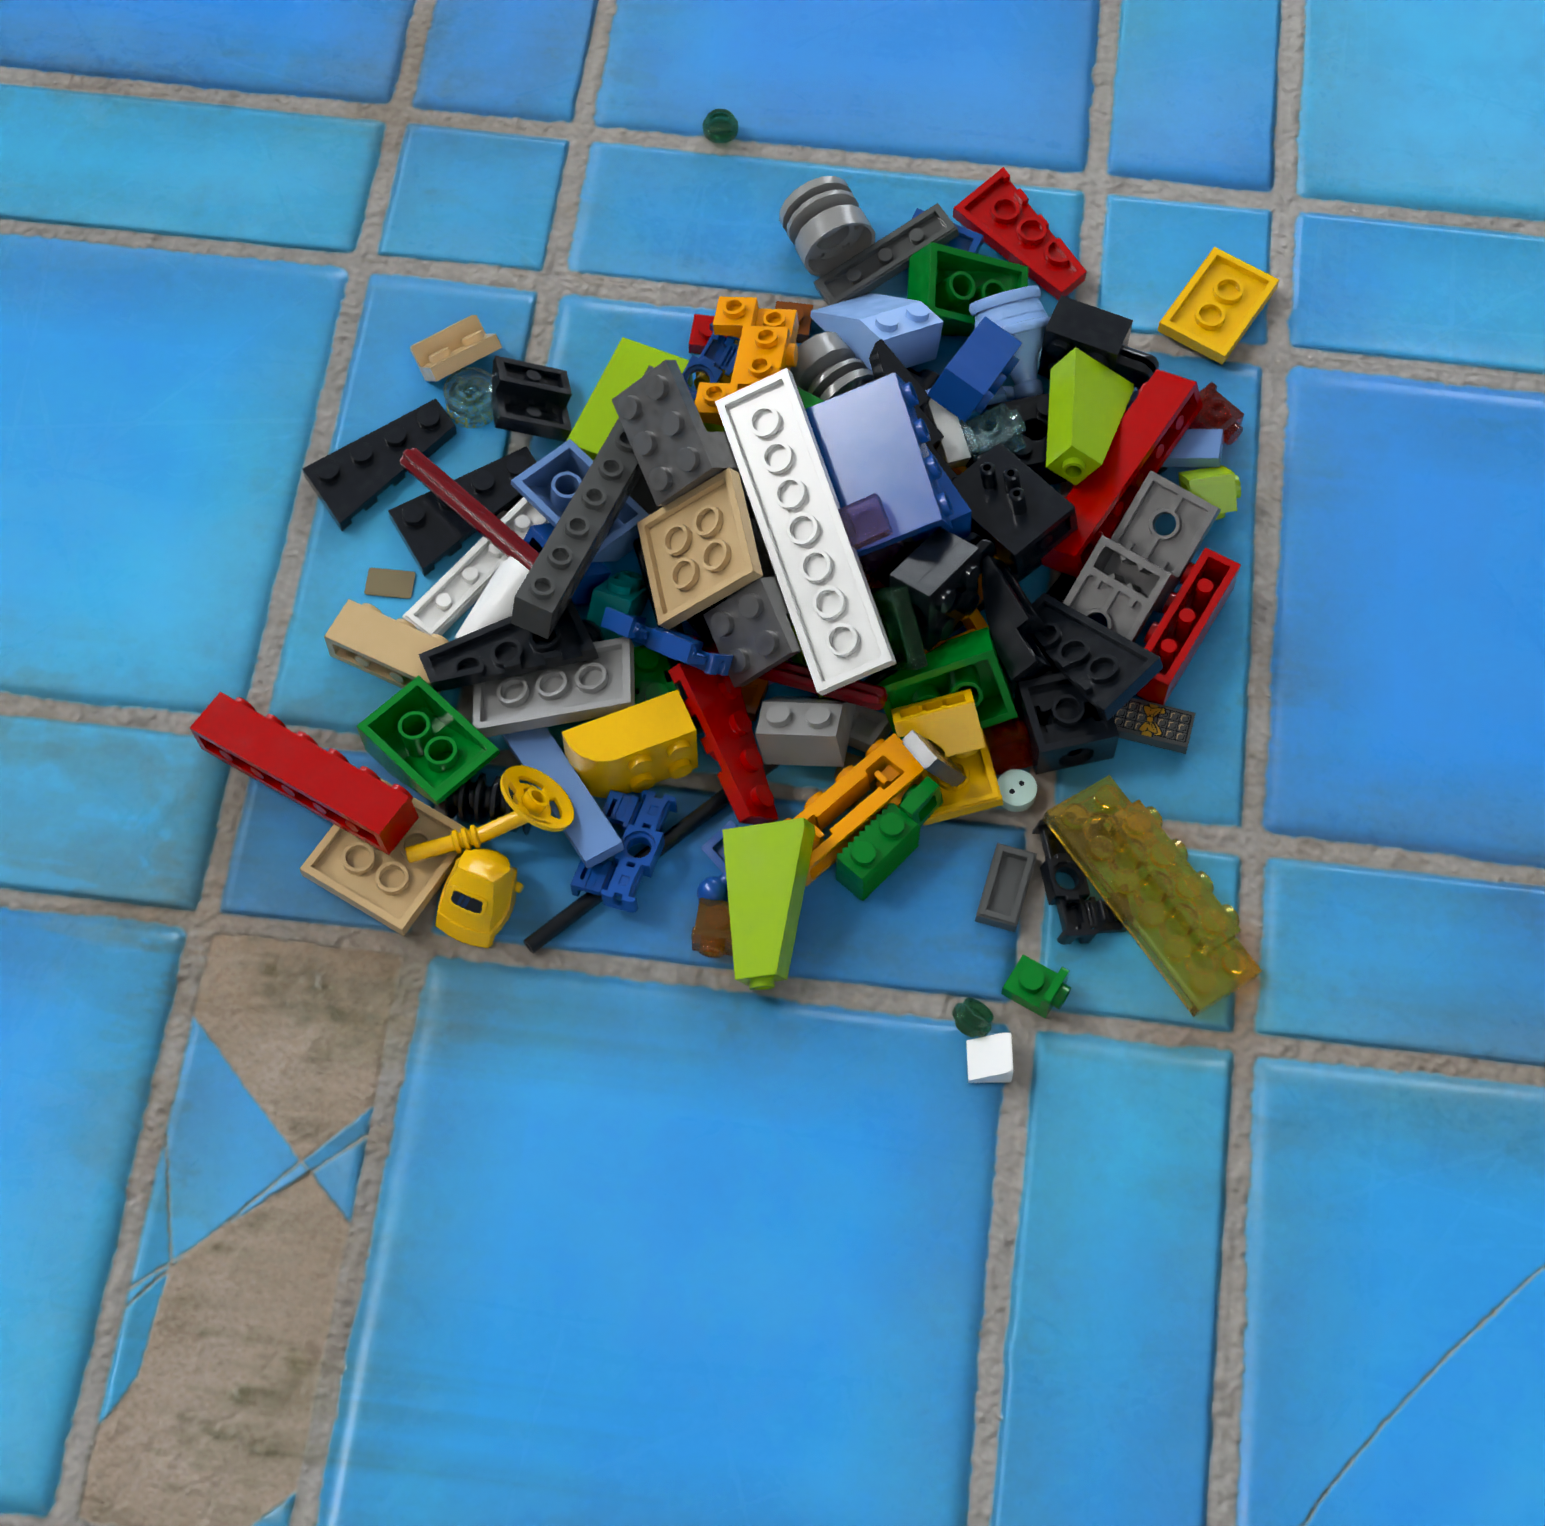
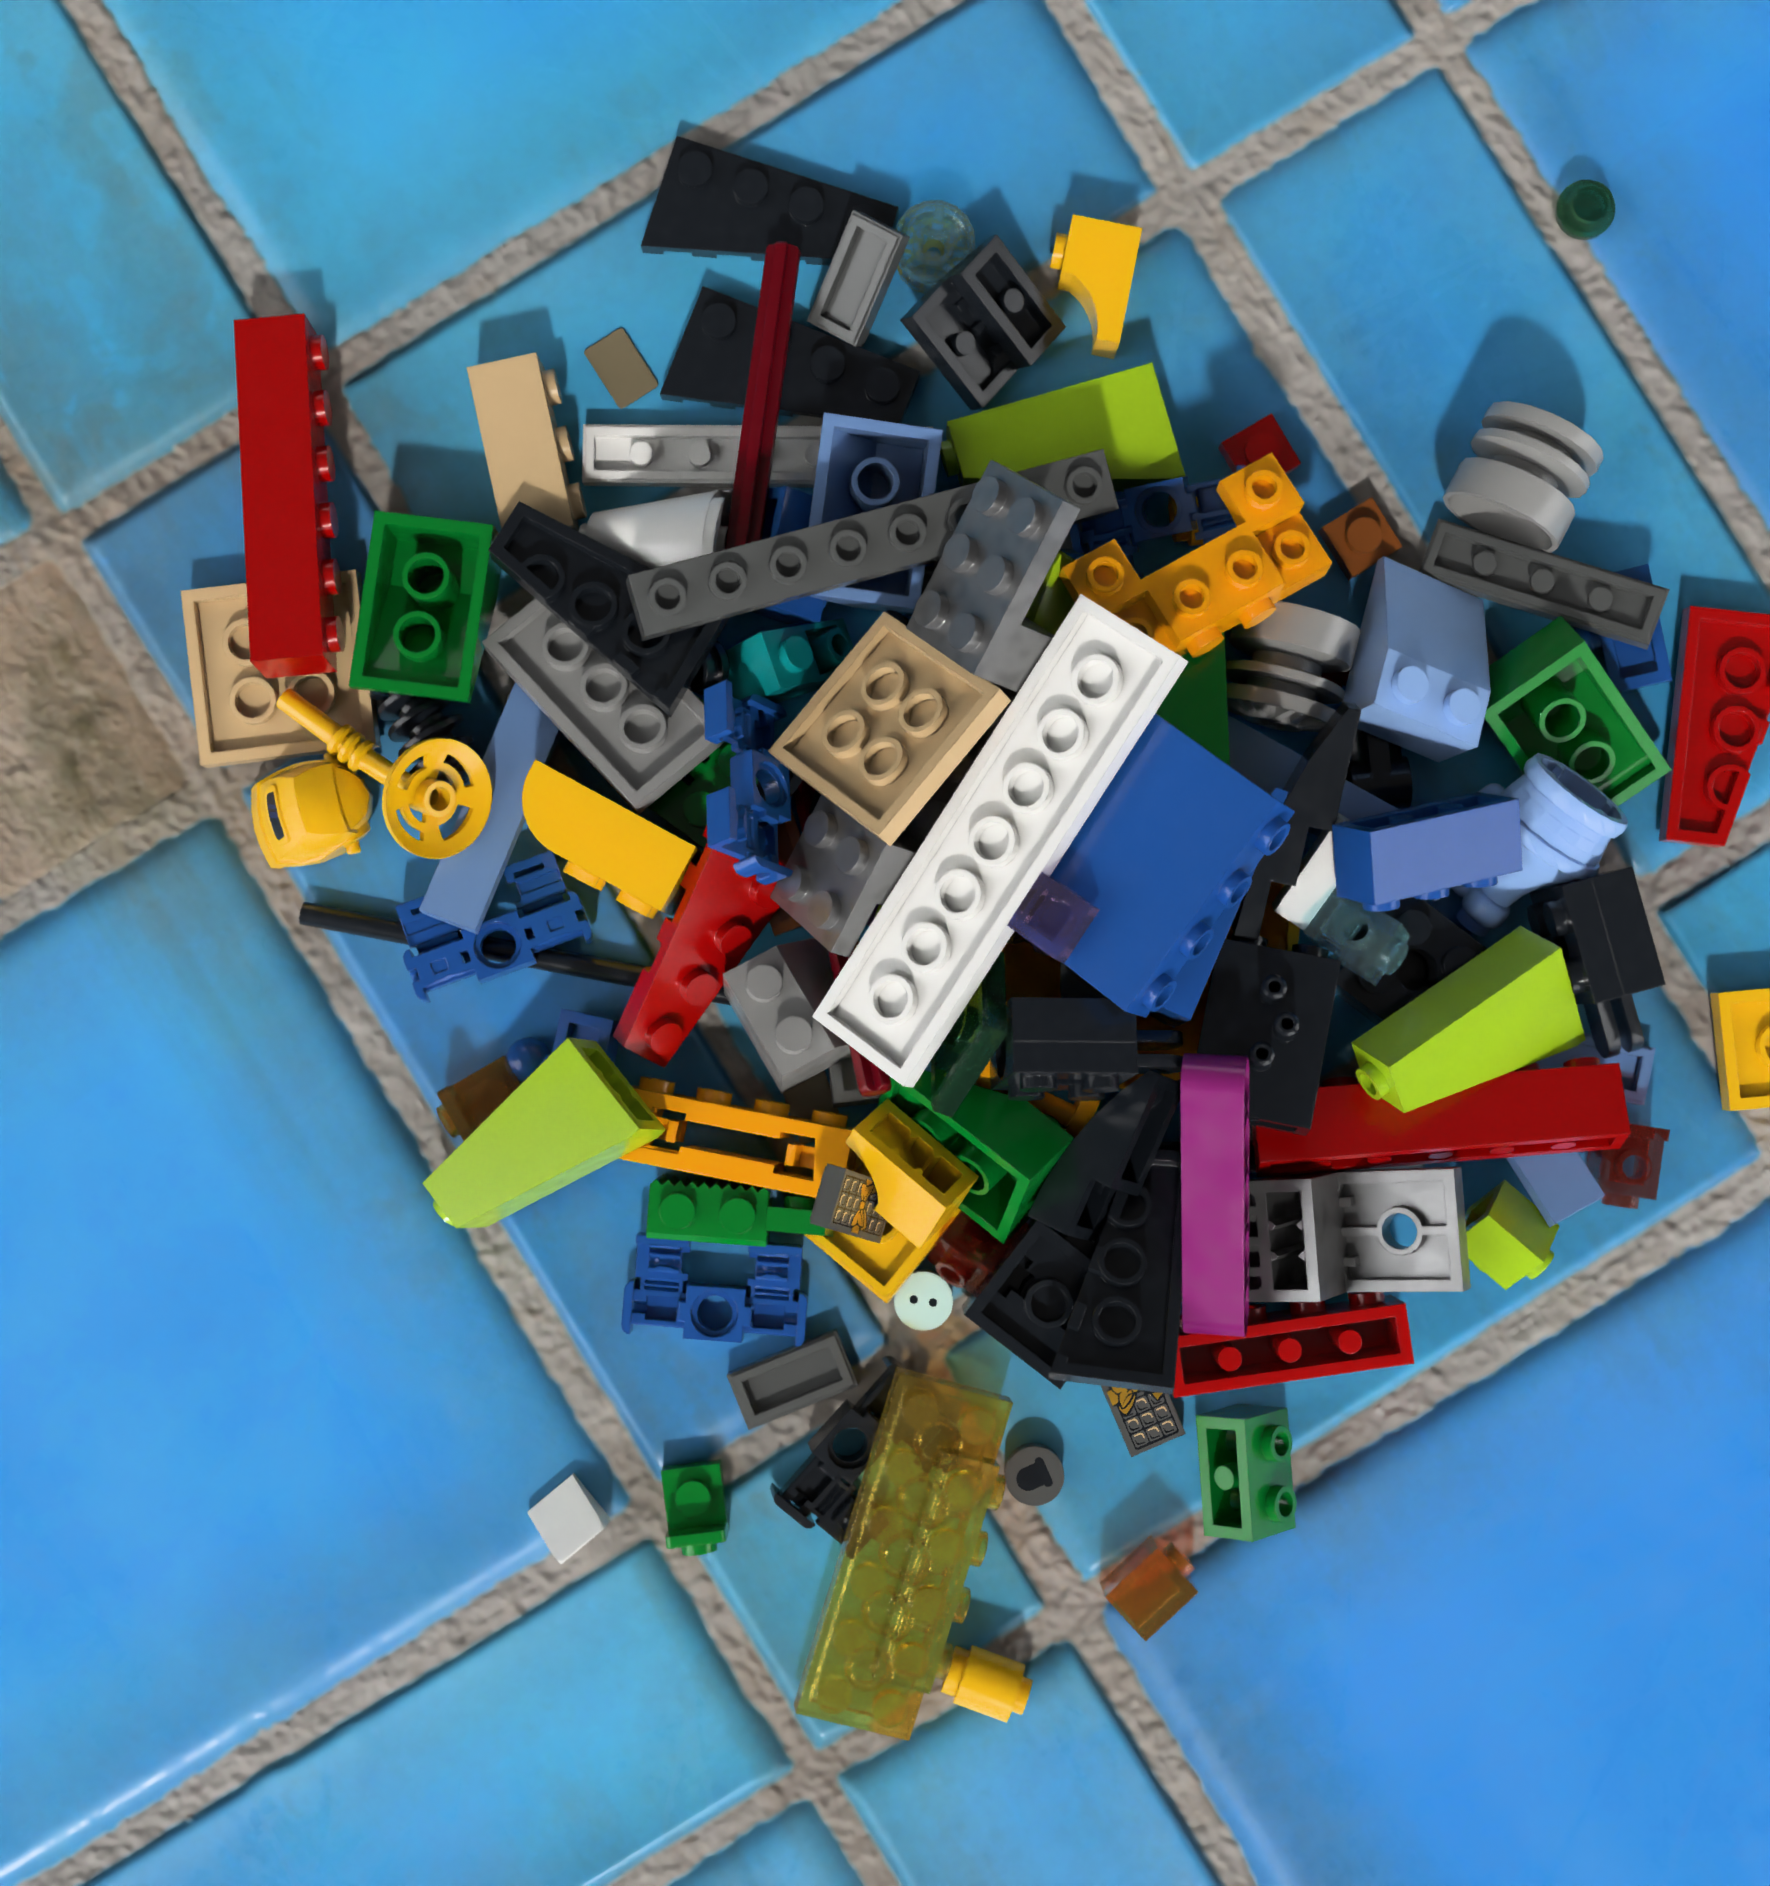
camera: 55 degrees right, 25 degrees up
tan bracket [410,315,502,382] -> none
clear green plate [952,998,994,1037] -> none
none -> blue piece [621,1232,808,1347]
none -> tile [807,210,910,347]
none -> yellow brick [940,1645,1033,1723]
none -> dark grey tile [1004,1443,1064,1506]
none -> yellow arch [1050,214,1142,359]
none -> clear orange brick [1100,1535,1198,1641]
none -> magenta beam [1180,1053,1250,1337]
none -> green brick [1196,1404,1297,1542]

